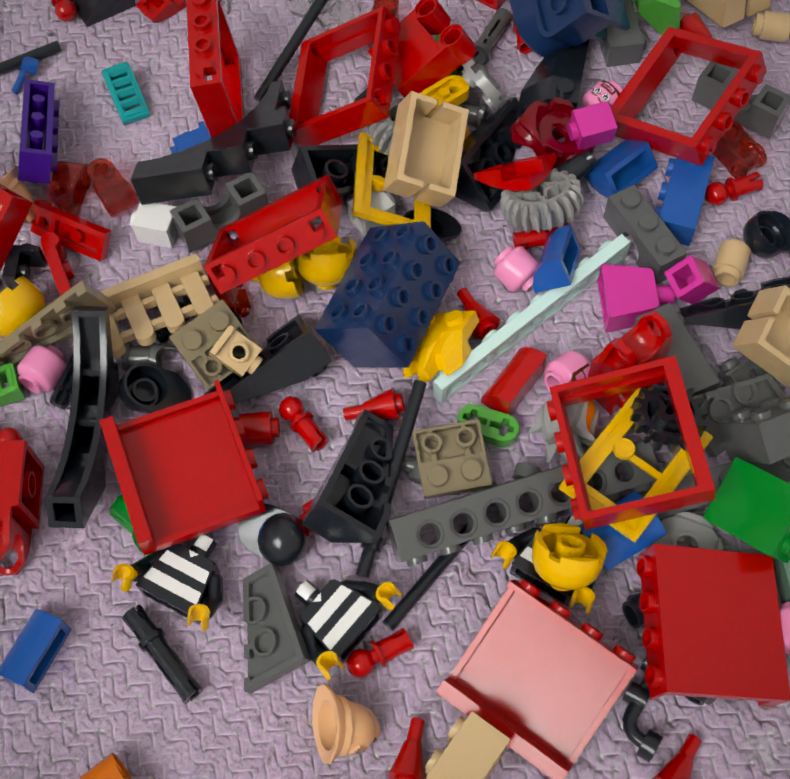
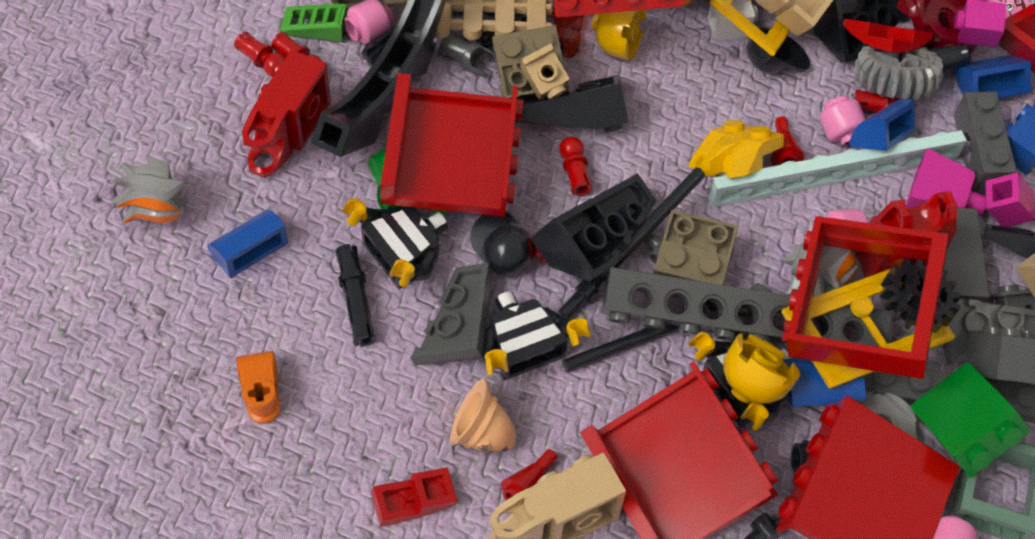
camera: 20 degrees right, 5 degrees down
black cap [119,362,192,413] -> none
red brick [233,411,280,446] -> none
yellow cylinder [295,236,357,290] -> none
dark blue brick [314,221,461,368] -> none
red cone [343,388,405,421] -> none
red pin [346,628,414,678] -> none
bright green beam [457,404,519,447] -> none
red brick [481,347,547,415] -> none

